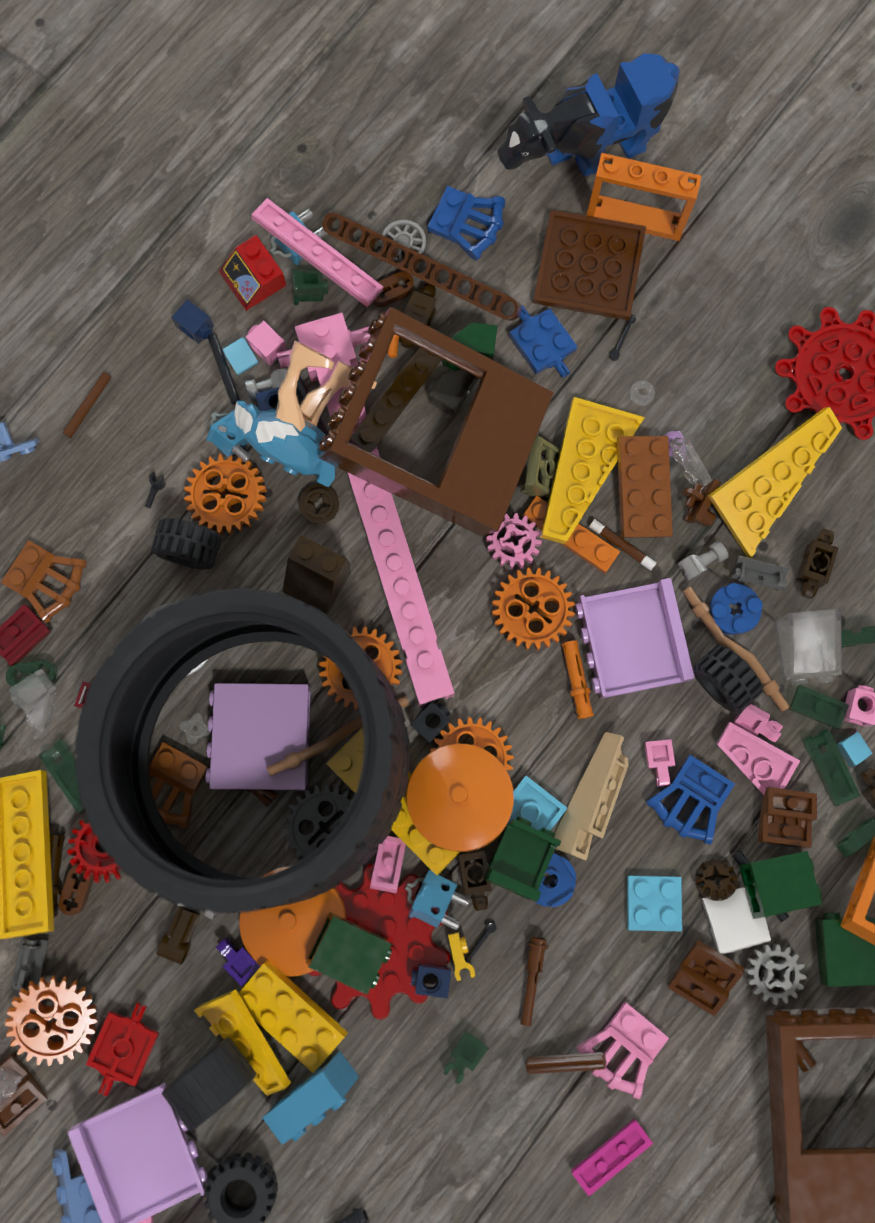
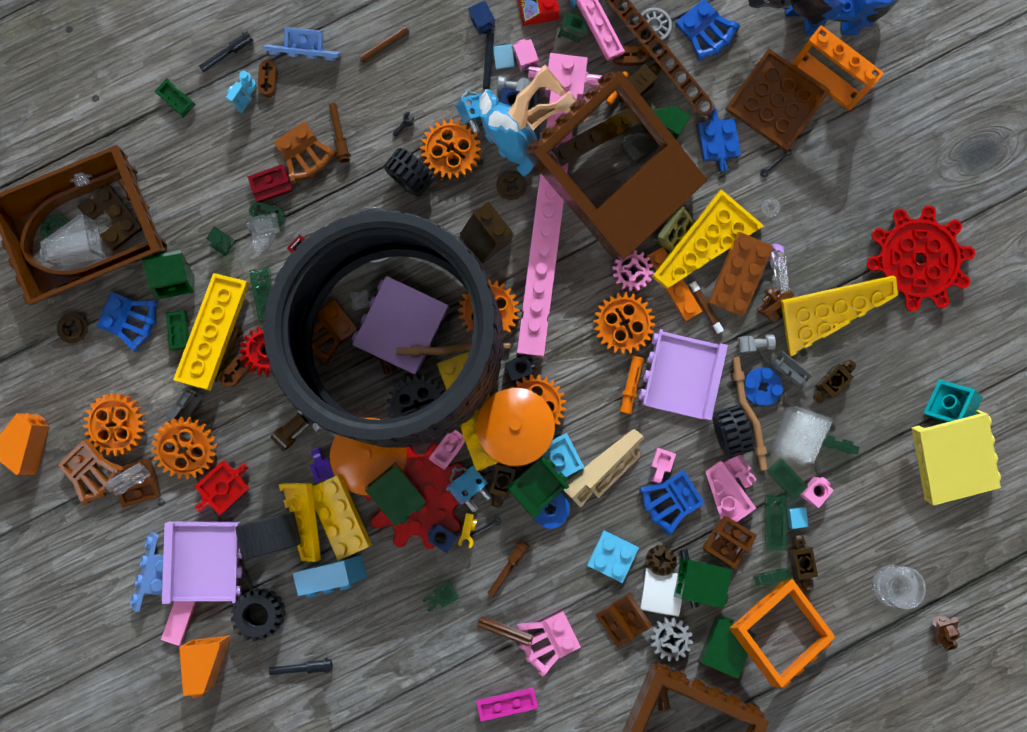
camera: 25 degrees right, 5 degrees up
none -> reddish brown pin [329,103,351,163]

